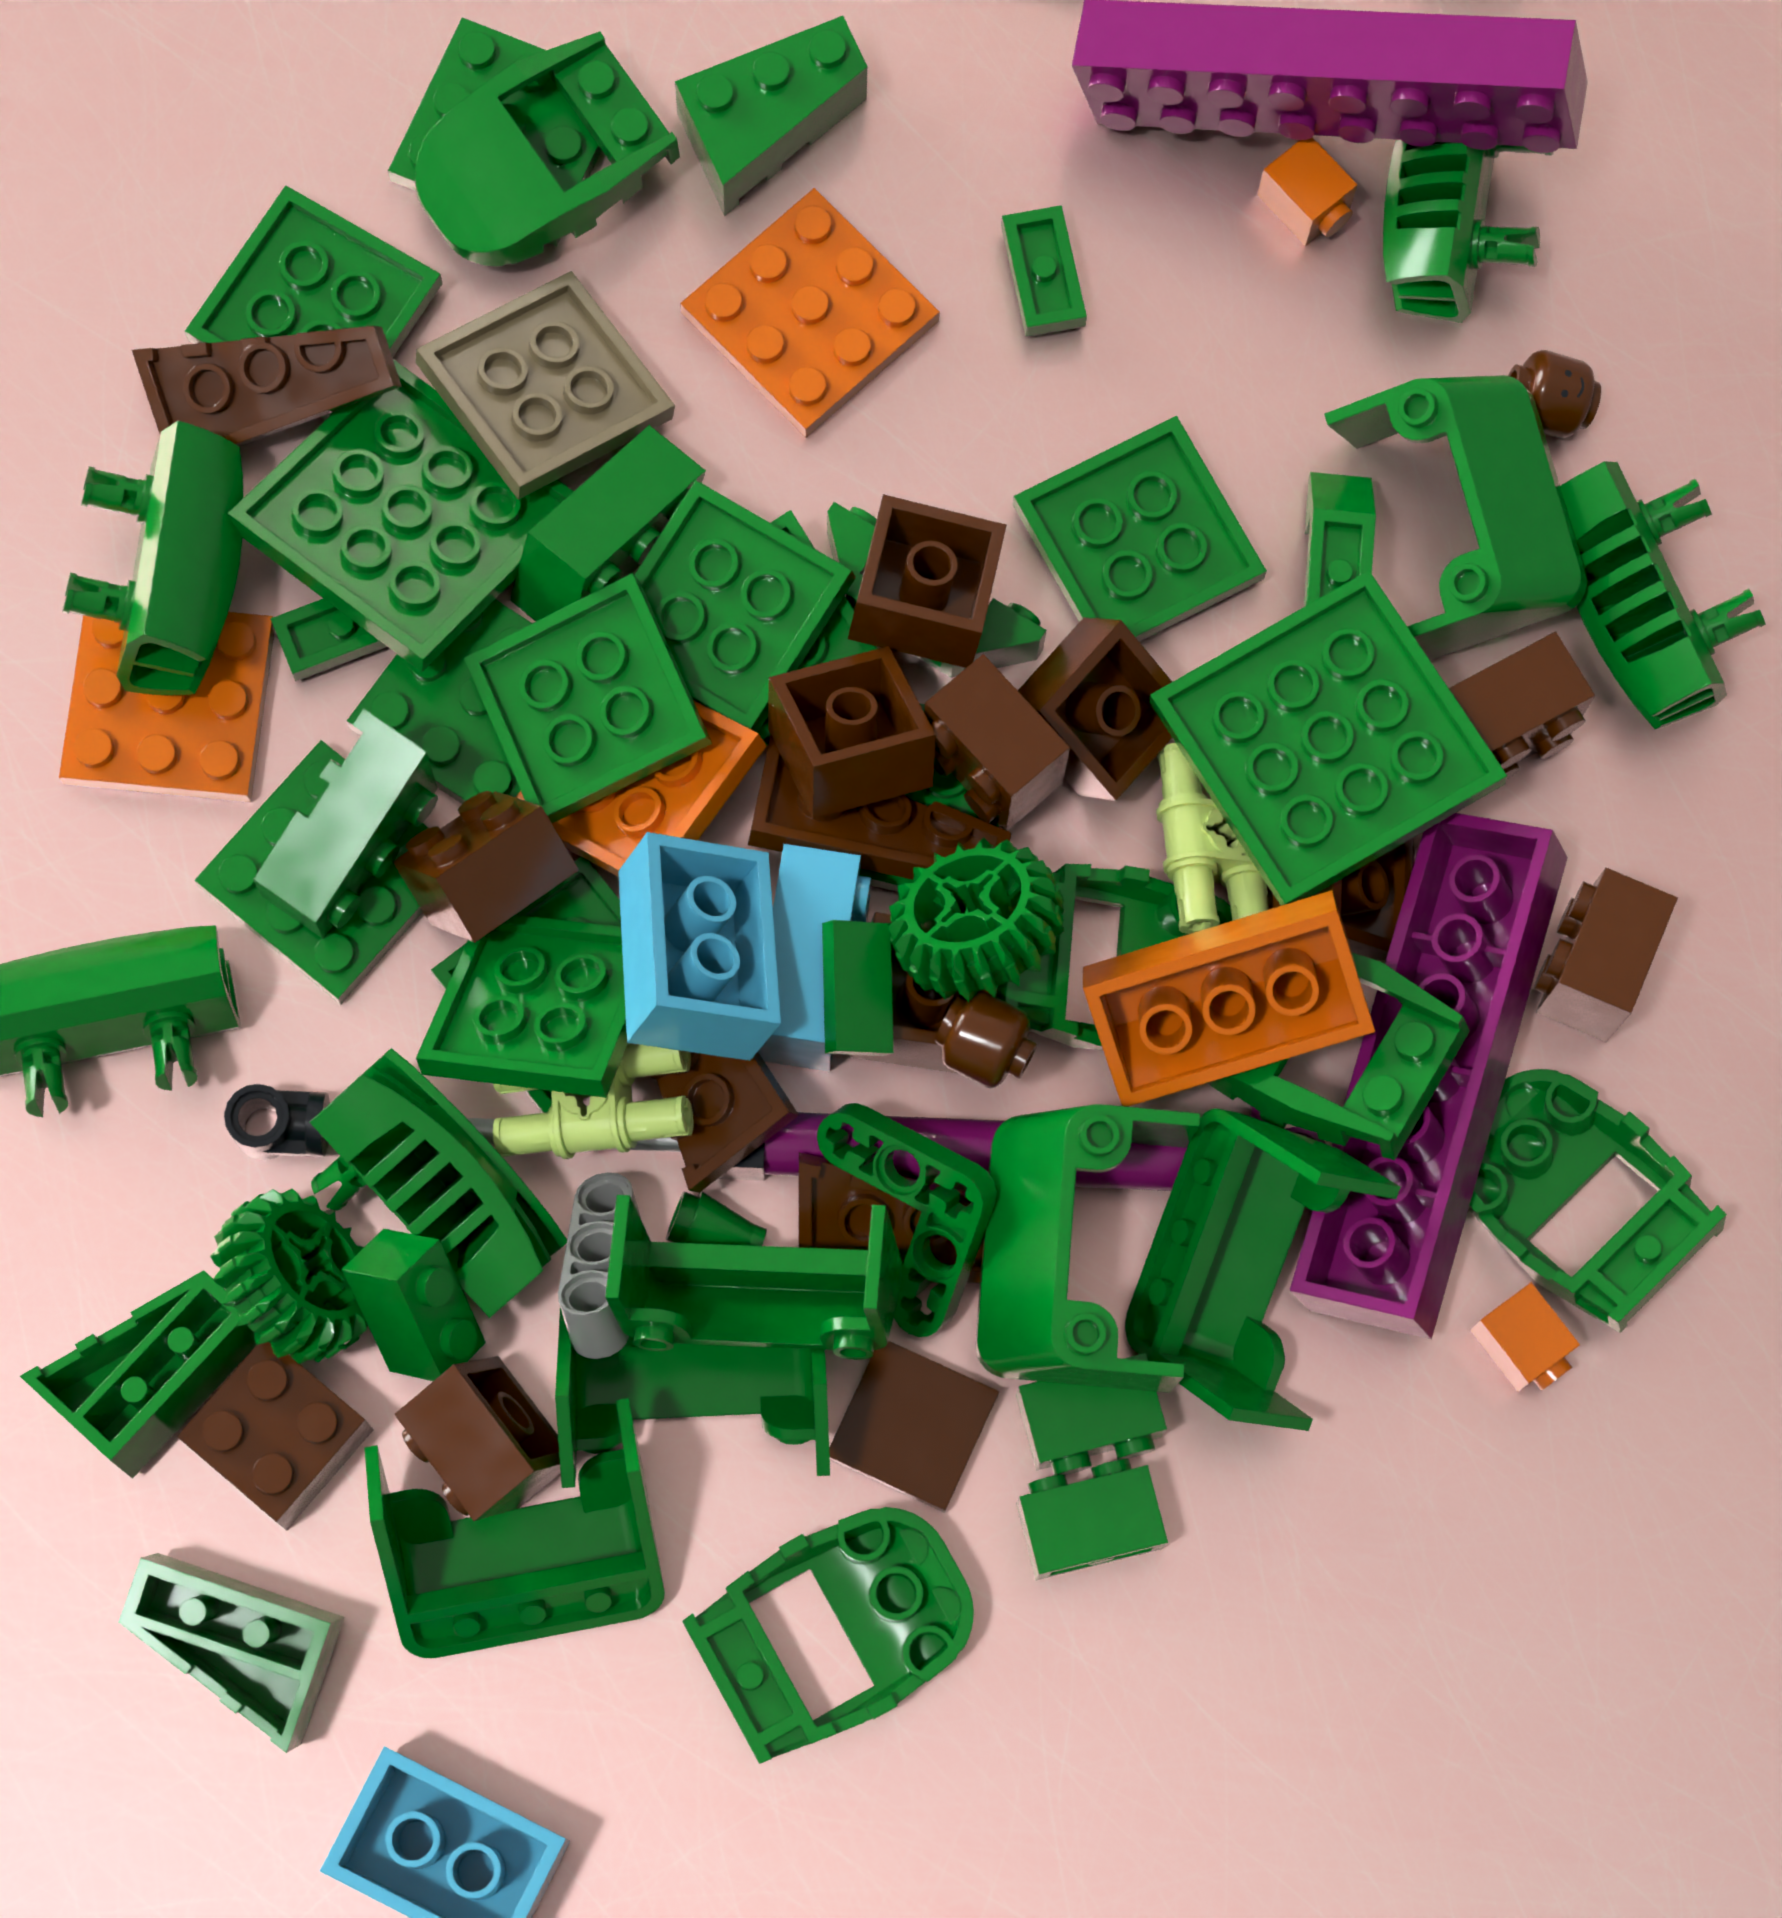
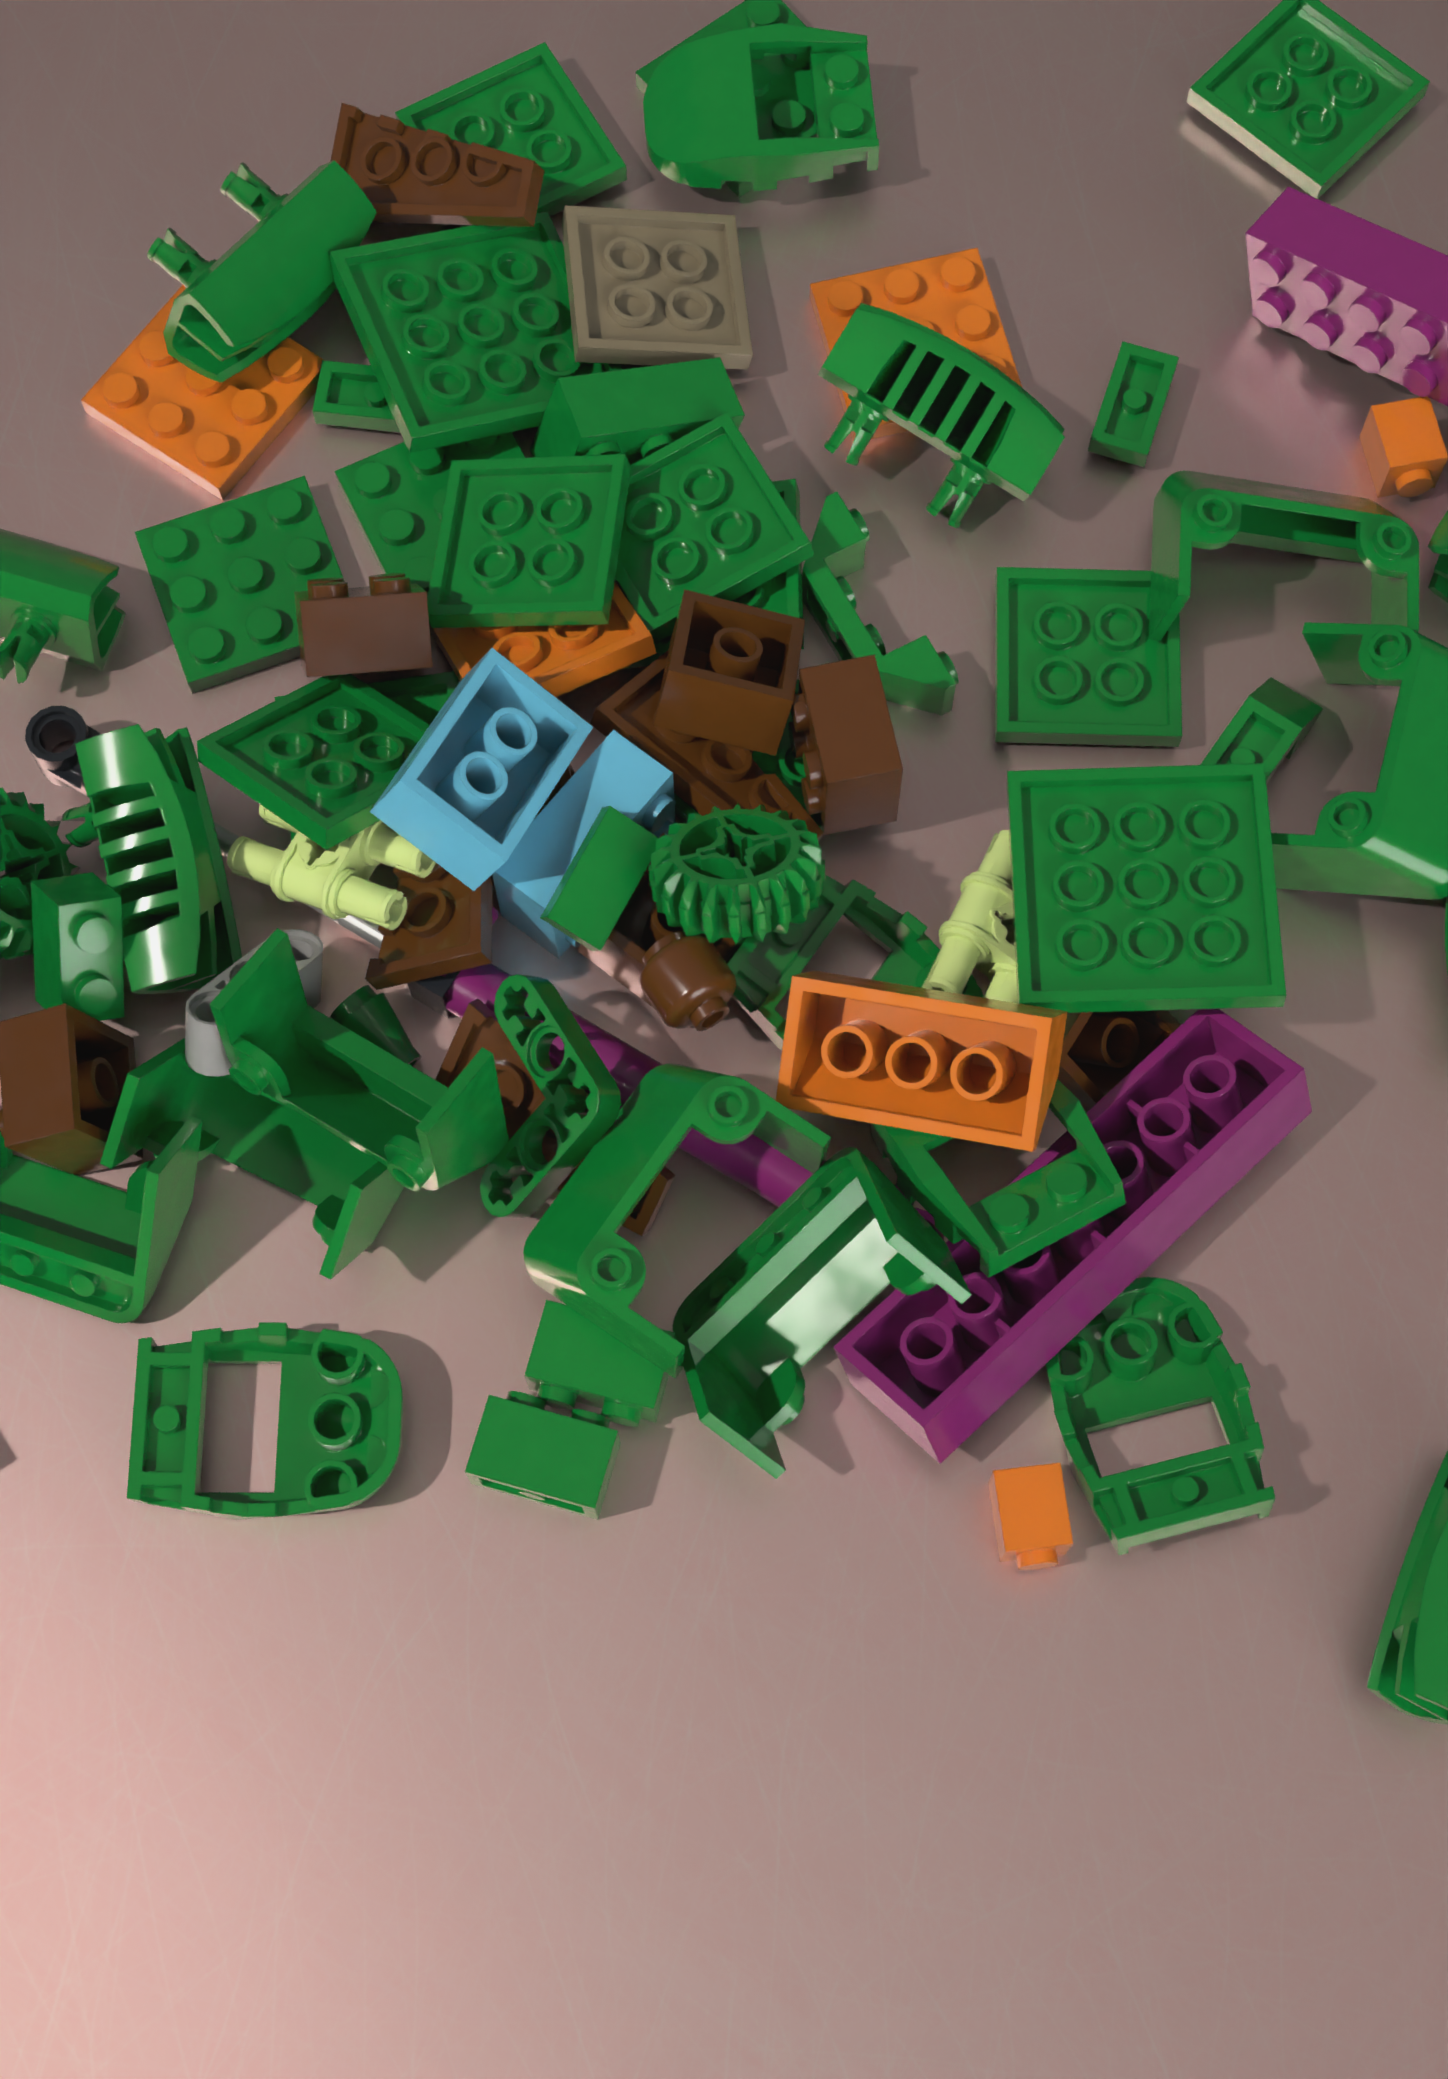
camera: 35 degrees right, 5 degrees down
wedge [253,708,438,939] -> none
green wedge [675,16,868,216] -> none
reddish brown tile [829,1340,1000,1513] -> none
reddish brown brick [848,494,1007,668] -> none
reddish brown brick [1018,618,1172,801] -> none
reddish brown brick [1449,631,1596,779] -> none
reddish brown brick [1533,867,1678,1042] -> none
none -> green piece [818,303,1065,528]
none -> green windscreen [1149,471,1419,641]

